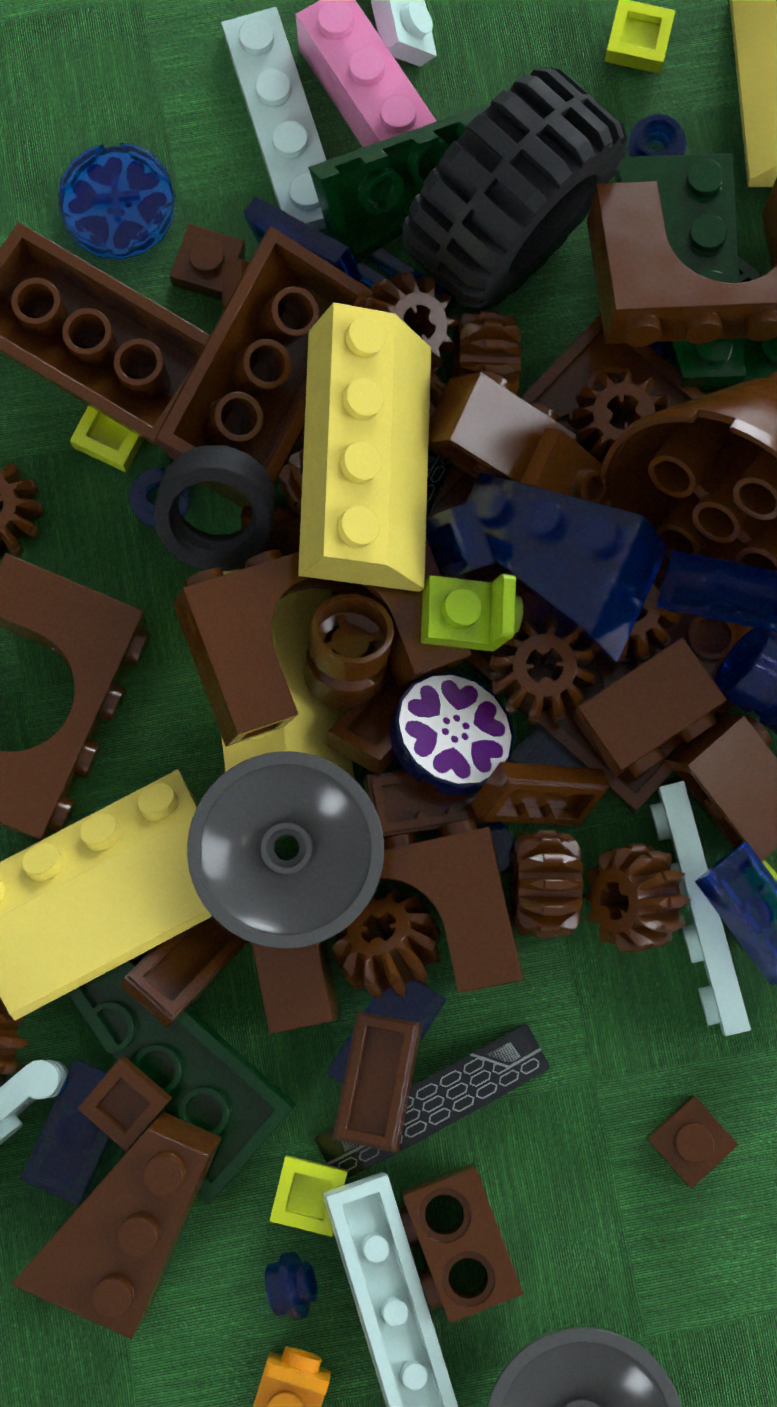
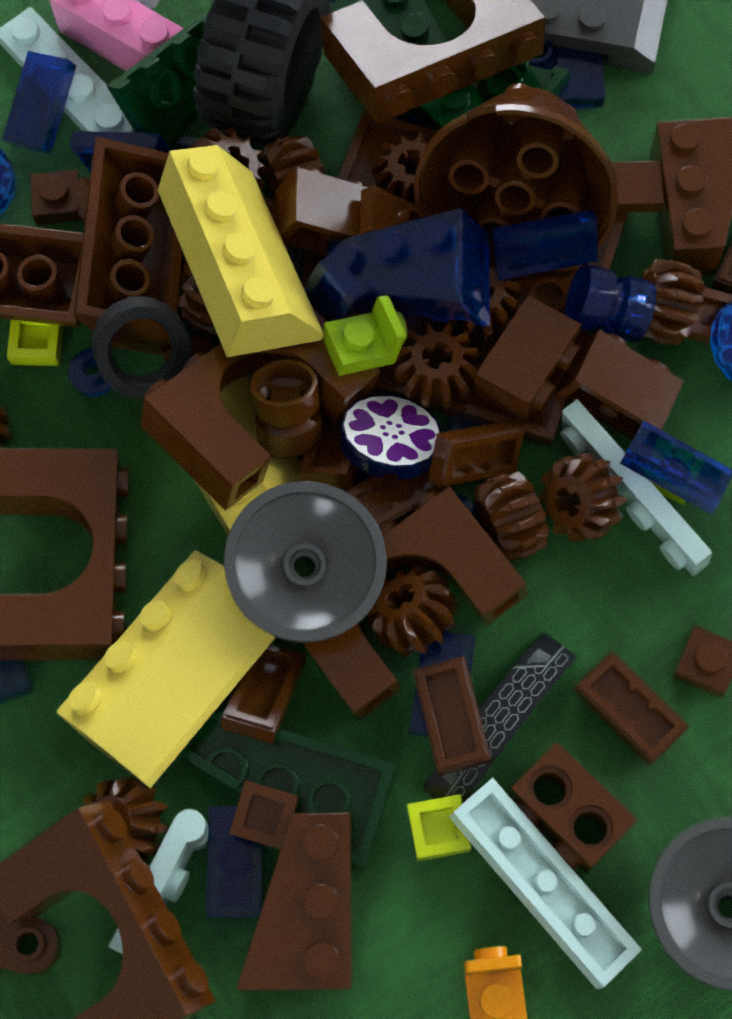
camera: 20 degrees left, 10 degrees down
clear blue plate [265,1251,318,1320] -> none
none -> clear blue tile [2,51,77,154]
none -> reddish brown plate [573,651,690,767]

